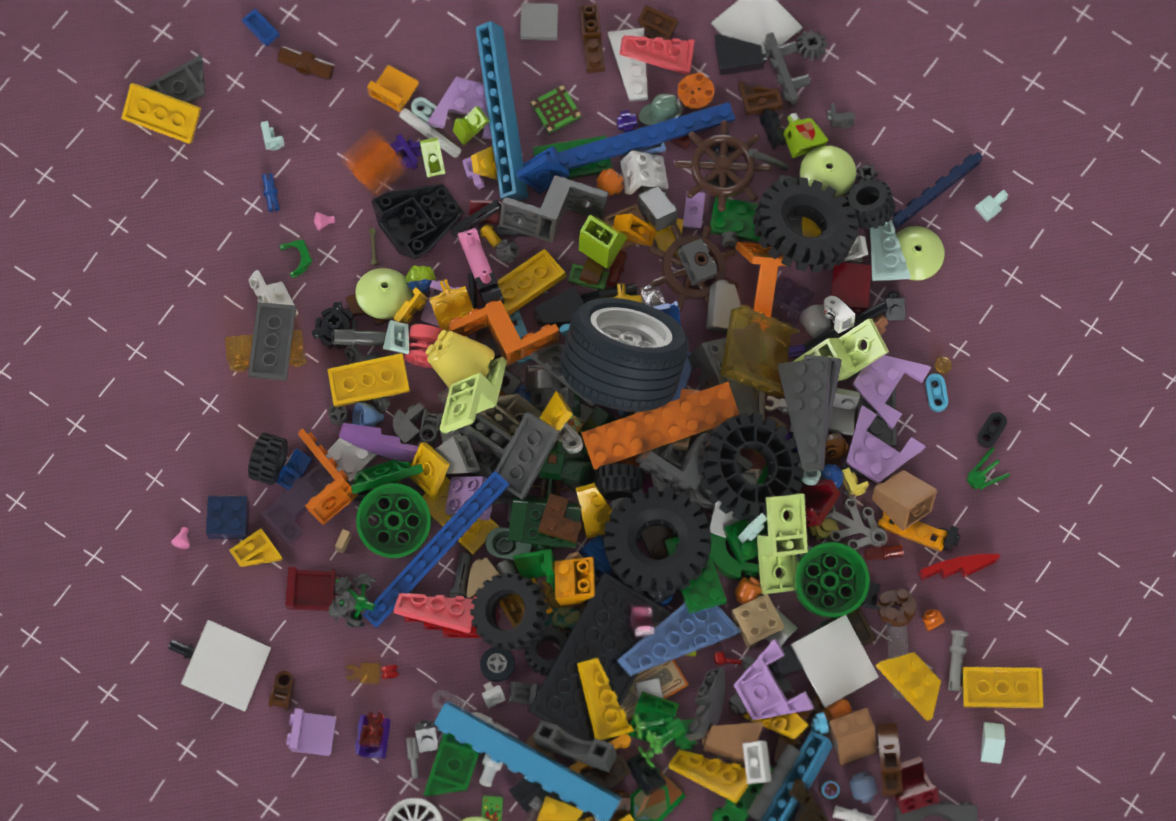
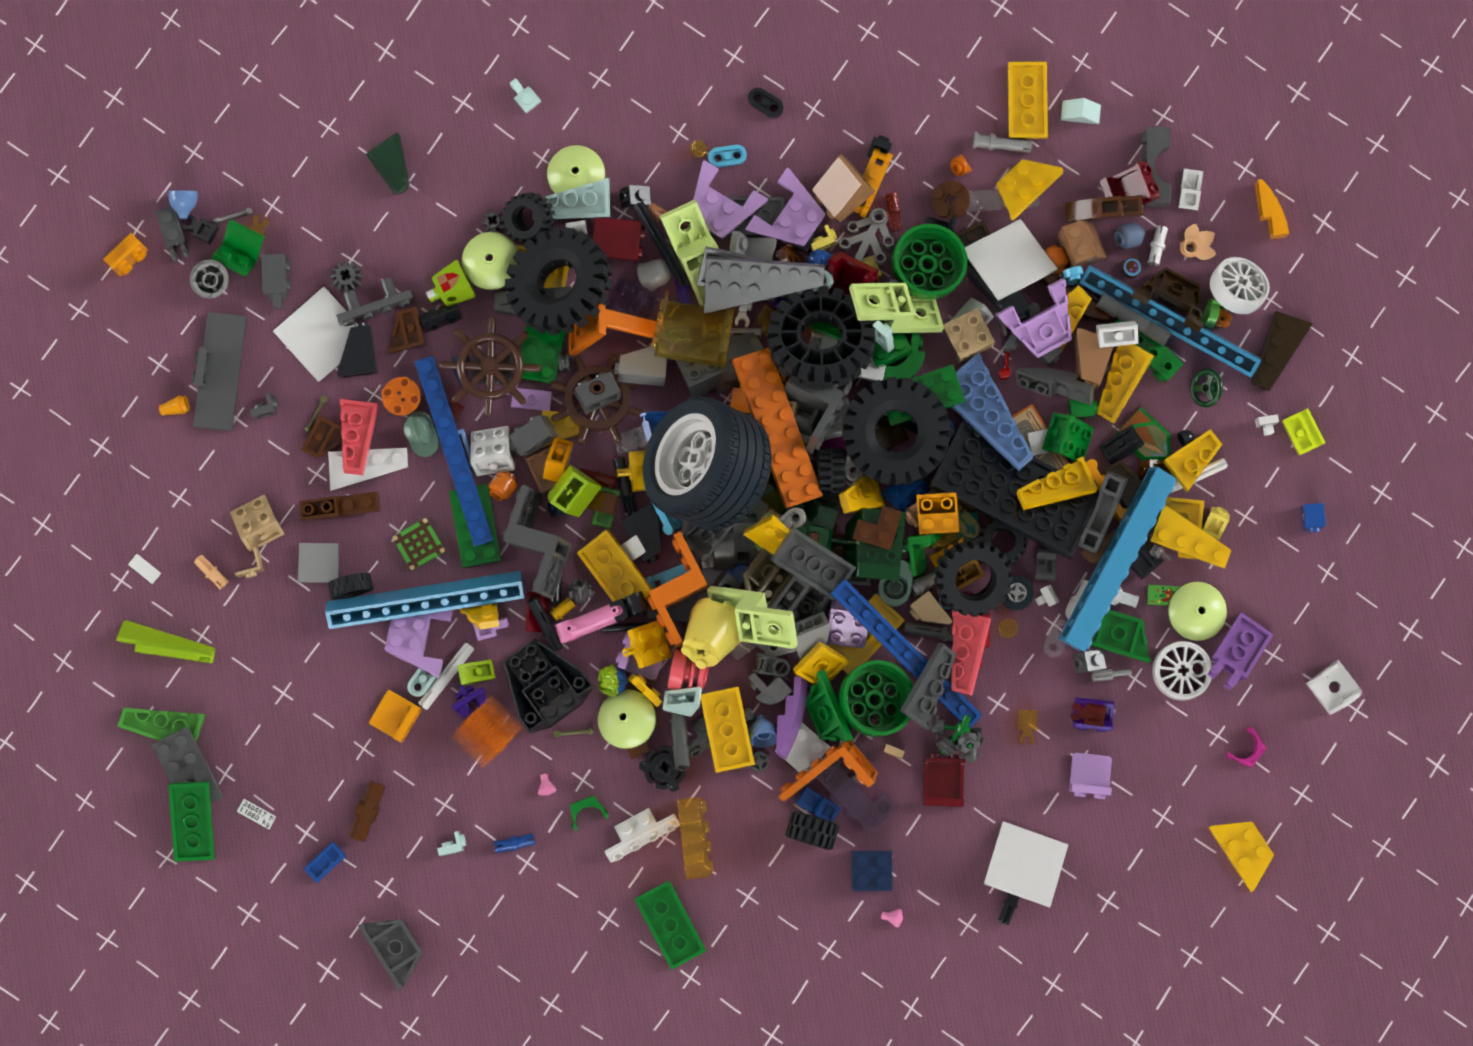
camera: 90 degrees left, 10 degrees up
yellow plate [121,83,201,144] -> none
yellow wing [229,528,283,567] -> none
dark grey plate [248,302,297,381] -> none
reddish brown piece [268,671,295,711] -> none
red bush [380,665,399,679] -> none
lime slope [453,107,489,145] -> none
blue bracket [517,146,570,194] -> none
dark purple gear [616,110,637,133] -> none
clear pink bracket [630,605,655,636] -> none
plant [634,714,685,768] -> none
orange head [734,576,762,605] -> none
dark grey bar [748,149,789,171] -> none
white leg [823,296,855,333] -> none
dark grey bracket [827,104,855,129] -> none
dark blue plate [892,152,983,229] -> none
red slope [918,553,1000,581] -> none
green plant [966,447,1010,490] -> none
none -> olive hinge [305,396,328,433]
none -> black tyre [328,572,374,599]
none -> clear green slope [366,132,410,195]
none -> white sticker [621,535,646,561]
none -> green plate [634,880,706,970]
none -> dark grey wing [900,643,956,731]
none -> clear yellow plate [998,618,1018,638]

